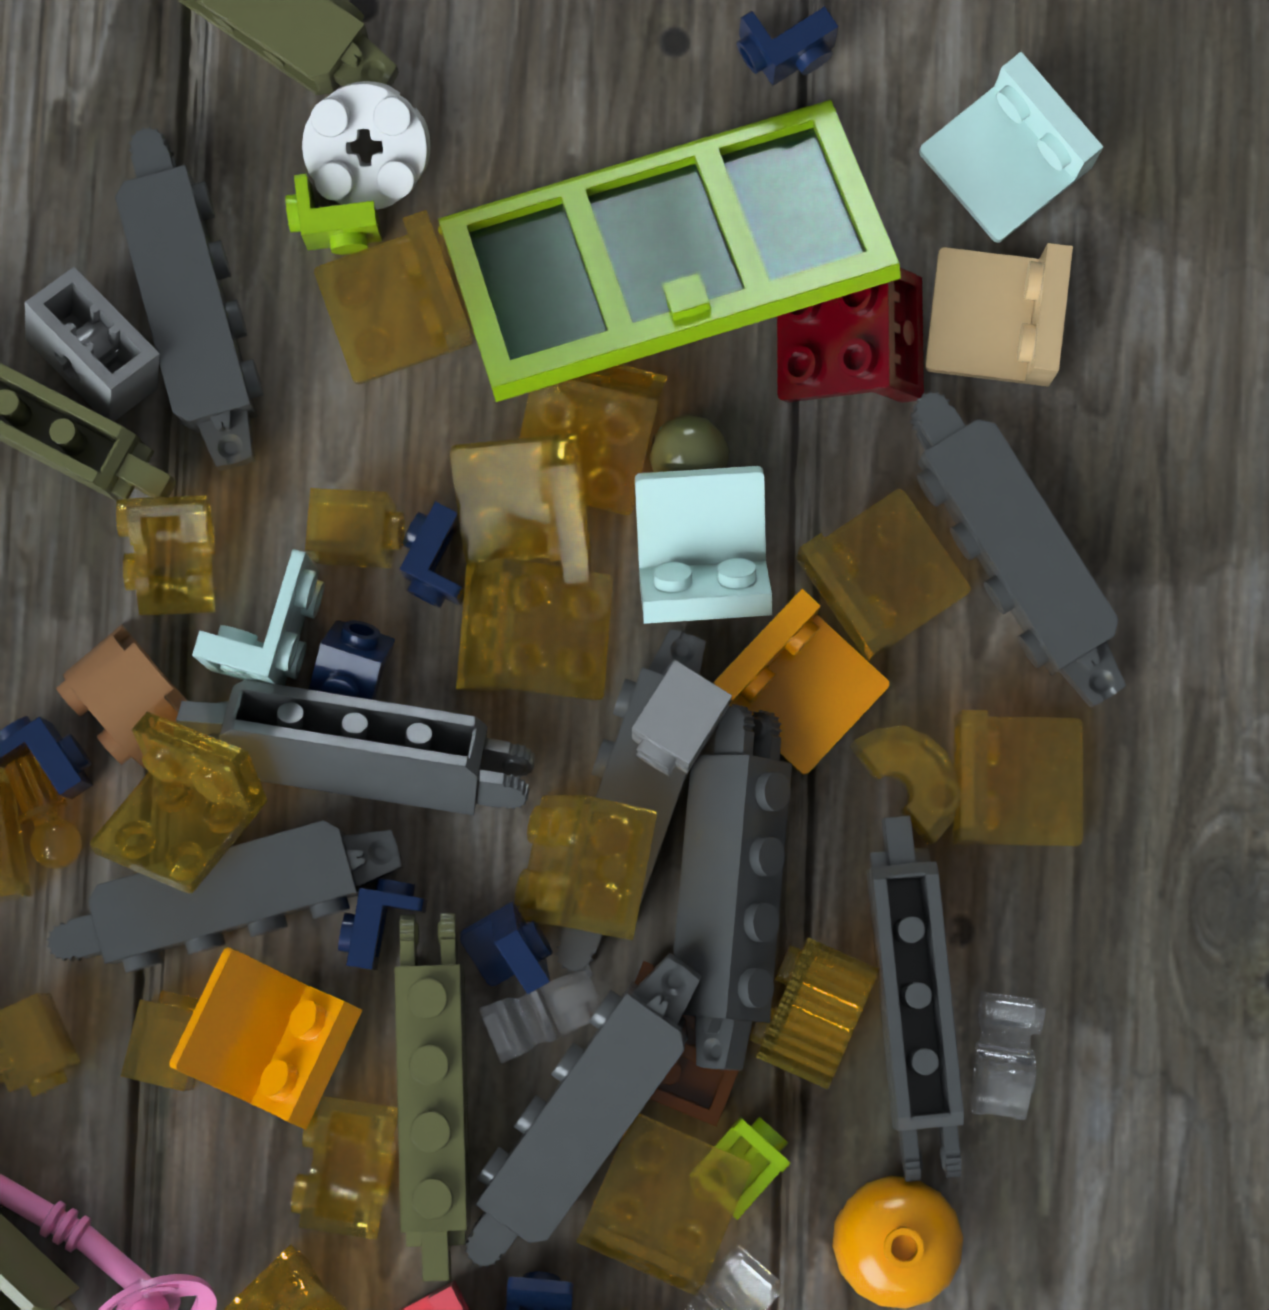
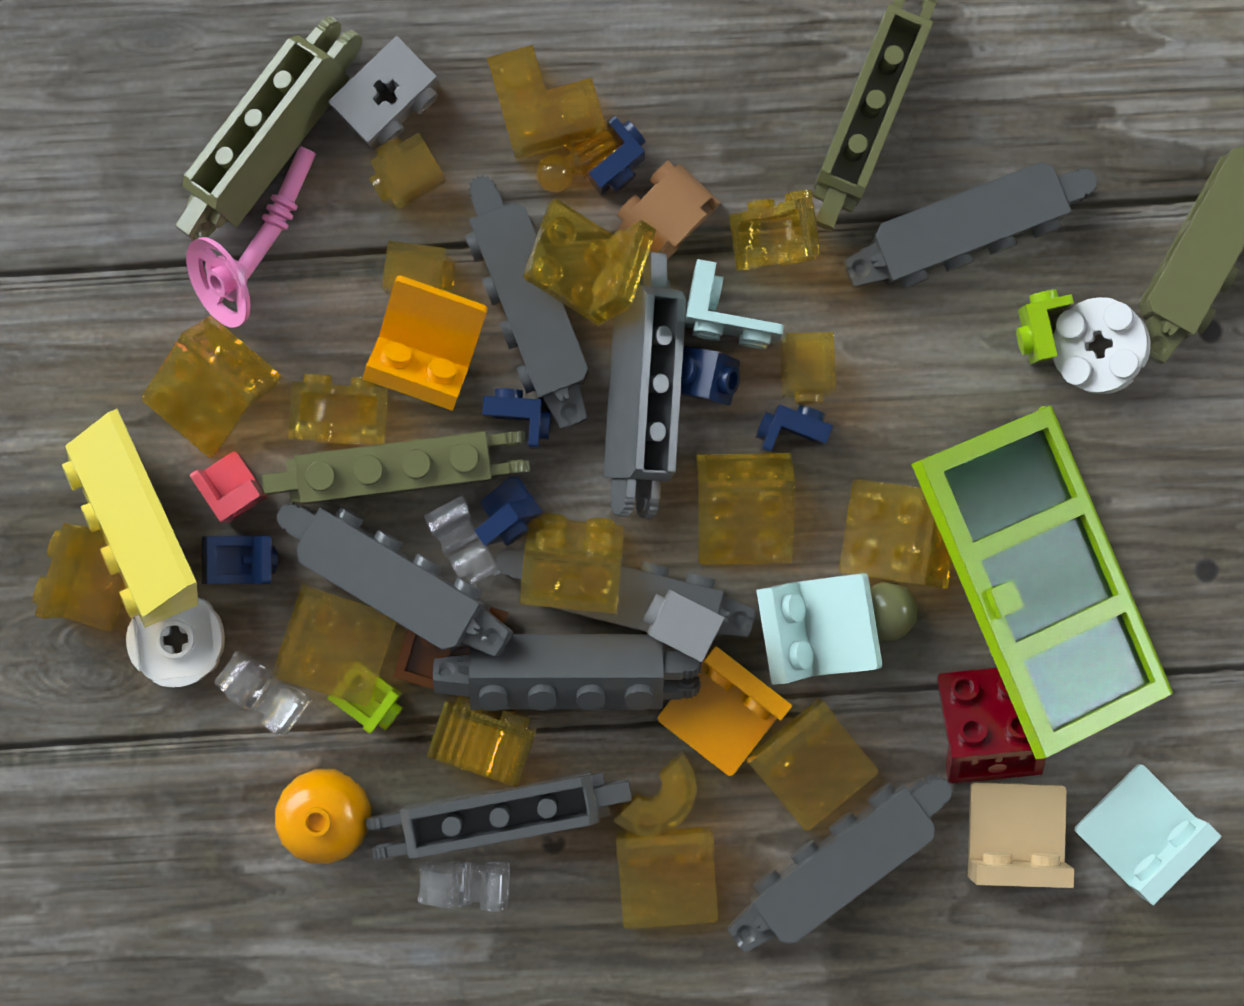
camera: 85 degrees right, 5 degrees up
light grey brick [25,267,160,421] -> none
clear yellow bracket [314,210,473,385] -> none
clear yellow bracket [450,433,592,584] -> none
dark blue bracket [736,6,839,86] -> none

